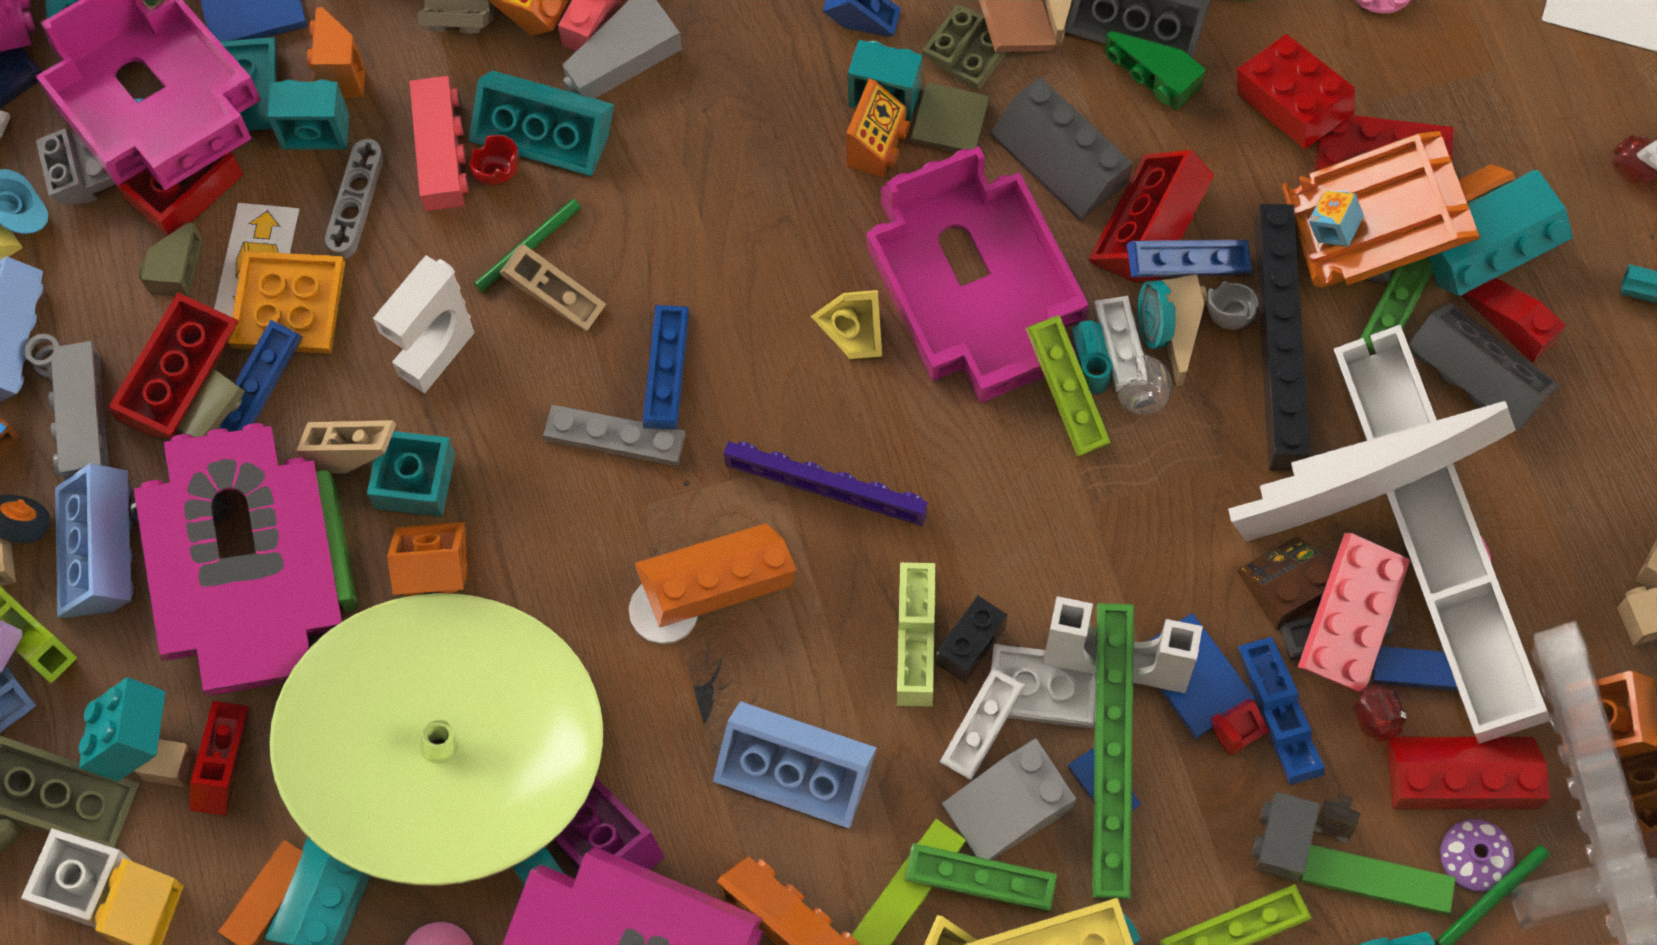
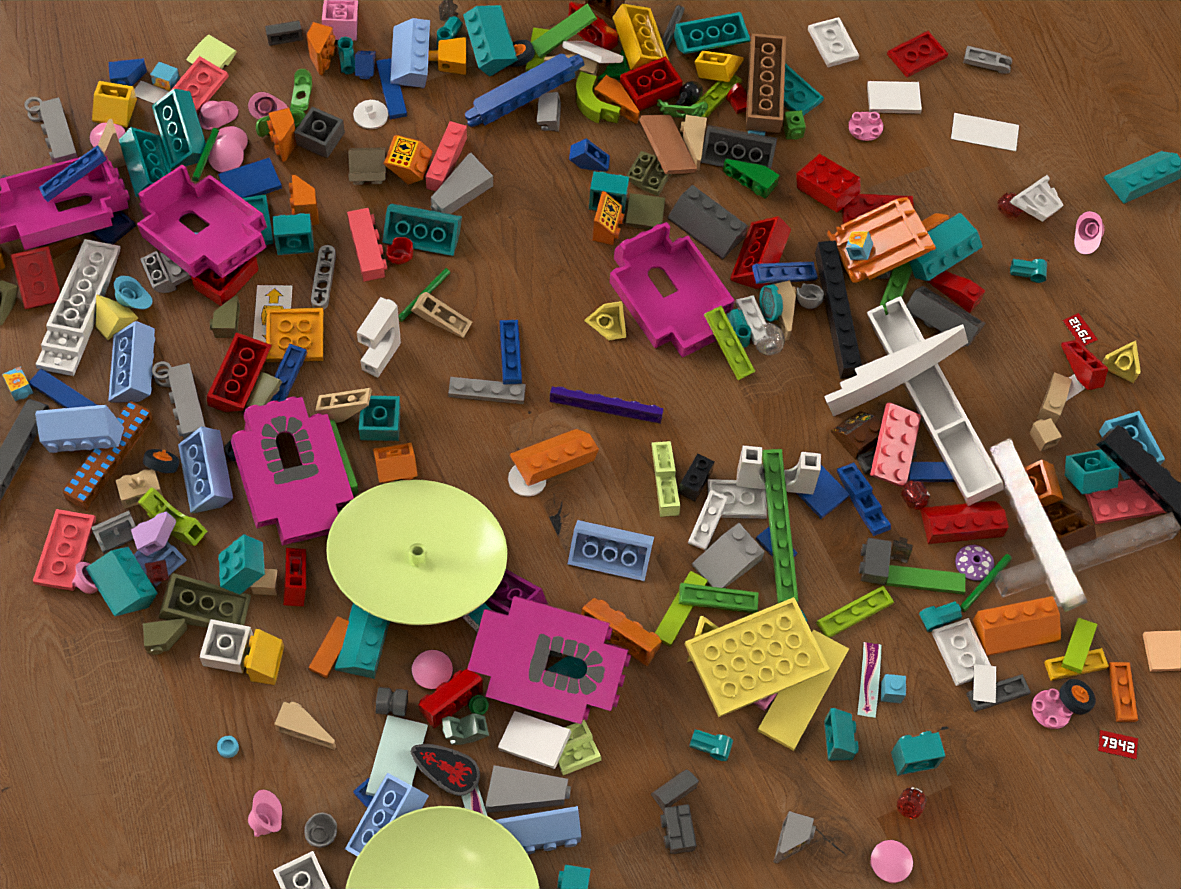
camera: 15 degrees left, 5 degrees down
red tile [1211,699,1269,755] -> none

